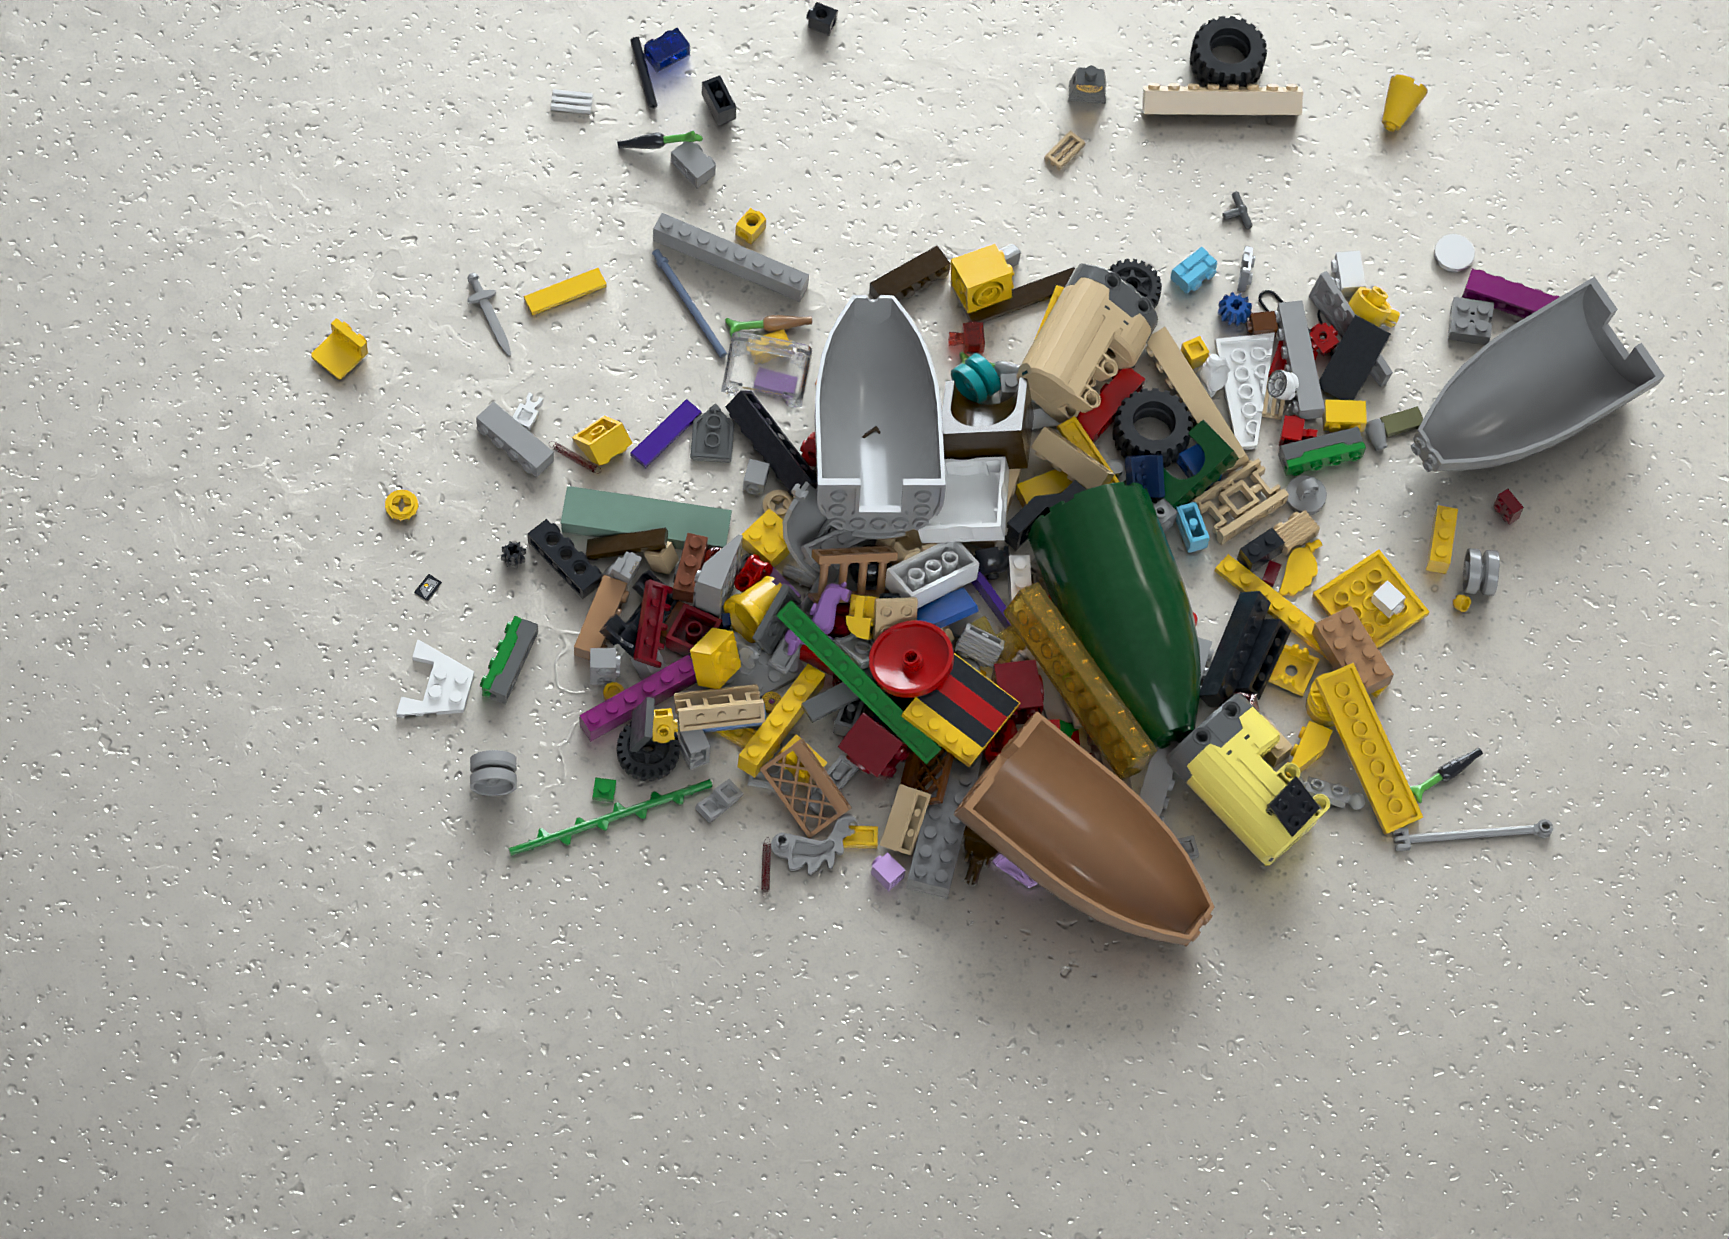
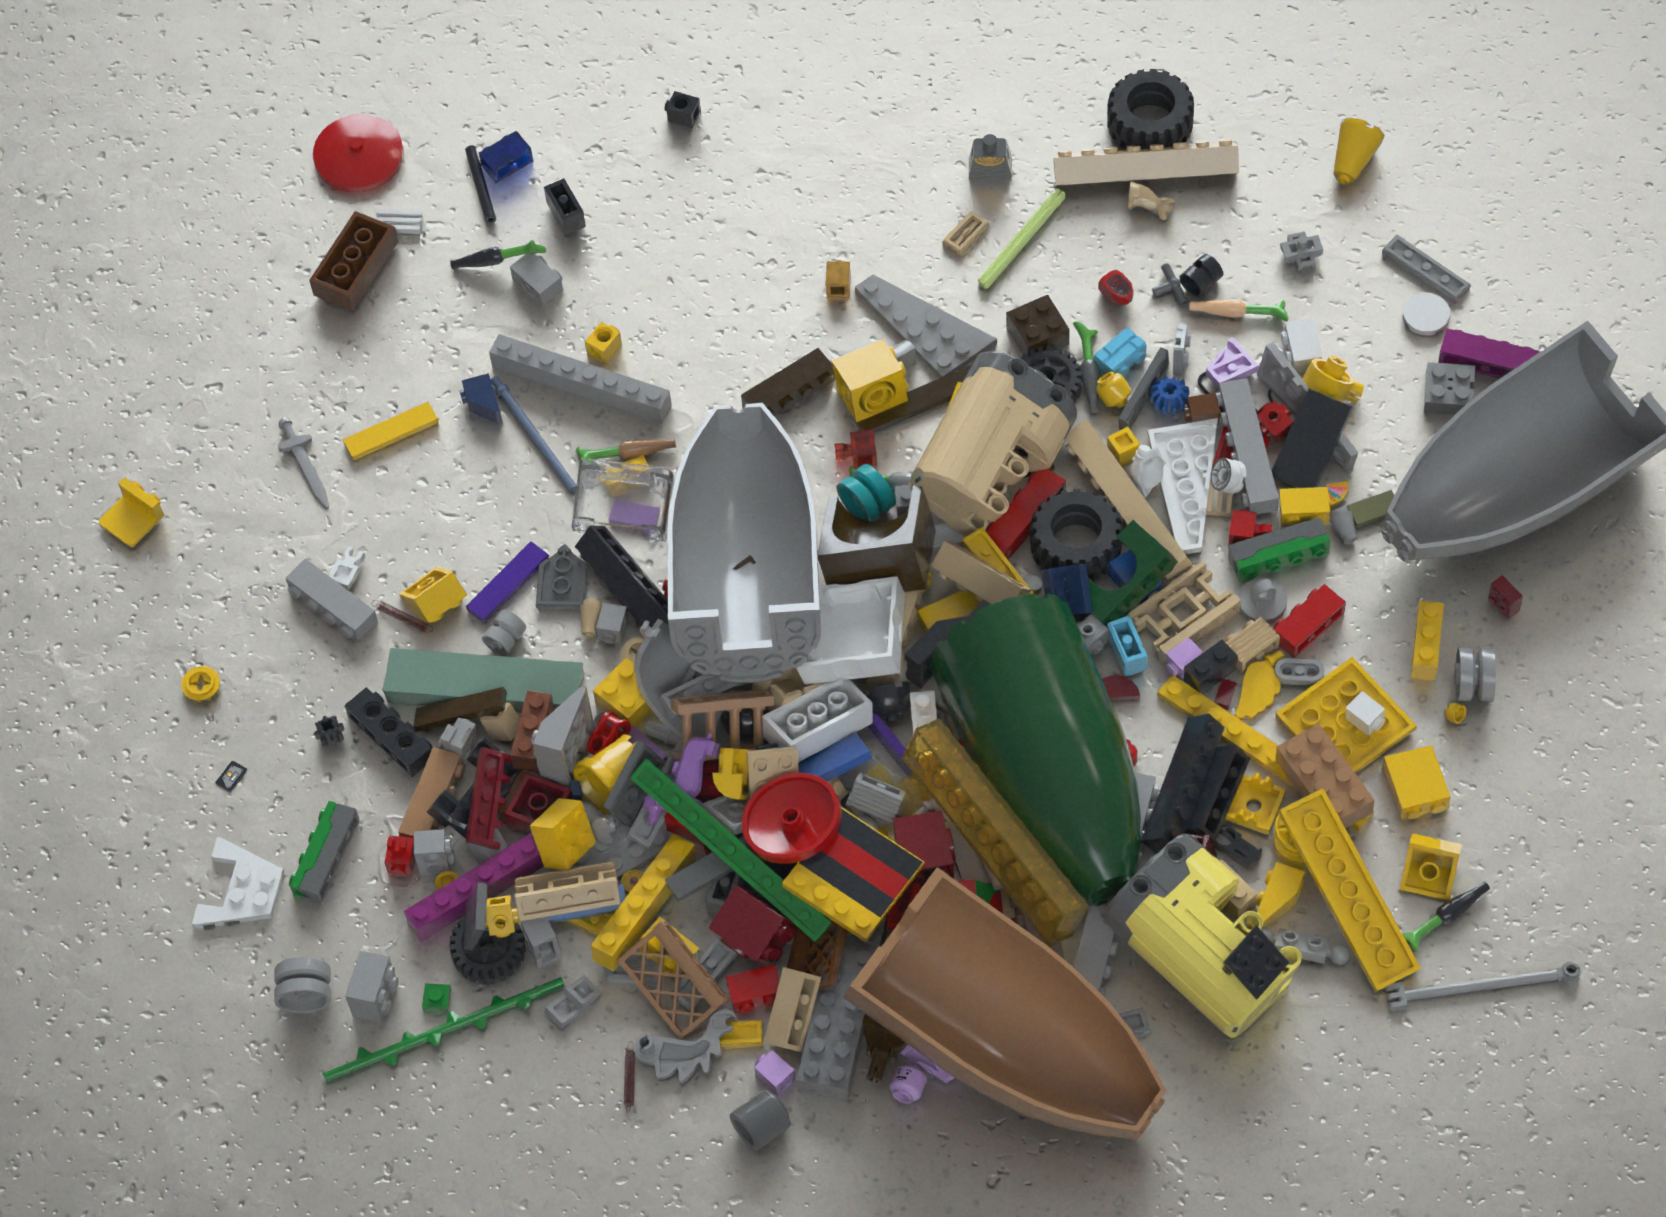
camera: 10 degrees right, 5 degrees down
none -> reddish brown brick [309,211,398,311]
none -> red dish [313,114,404,193]
none -> light grey brick [345,951,398,1023]
none -> red brick [384,836,415,877]
none -> dark blue slope [459,373,503,424]
none -> light grey wheel [482,610,526,656]
none -> tan cone [580,599,602,637]
none -> red brick [726,964,780,1014]
none -> dark grey piece [729,1090,791,1152]
none -> pearl gold brick [825,260,851,297]
none -> light grey wing [855,274,997,378]
none -> lavender head [889,1063,927,1104]
none -> yellowish green axle [978,188,1065,289]
none -> dark brown brick [1006,294,1070,356]
none -> dark grey piece [1073,321,1100,413]
none -> yellow head [1096,372,1131,408]
none -> rock [1098,269,1134,305]
none -> dark red tile [1102,675,1140,701]
none -> dark grey tile [1118,347,1169,431]
none -> tan animal [1128,182,1175,220]
none -> lavender brick [1165,637,1203,681]
none -> black wheel [1179,254,1224,297]
none -> light nougat piece [1189,299,1289,322]
none -> lavender wing [1206,337,1259,389]
none -> black piece [1212,825,1262,870]
none -> red brick [1273,584,1346,658]
none -> light grey plate [1275,658,1324,686]
none -> light grey piece [1280,231,1323,271]
none -> tile [1325,481,1349,509]
none -> light grey tile [1382,235,1471,304]
none -> yellow brick [1382,745,1451,820]
none -> yellow slope [1399,833,1462,901]

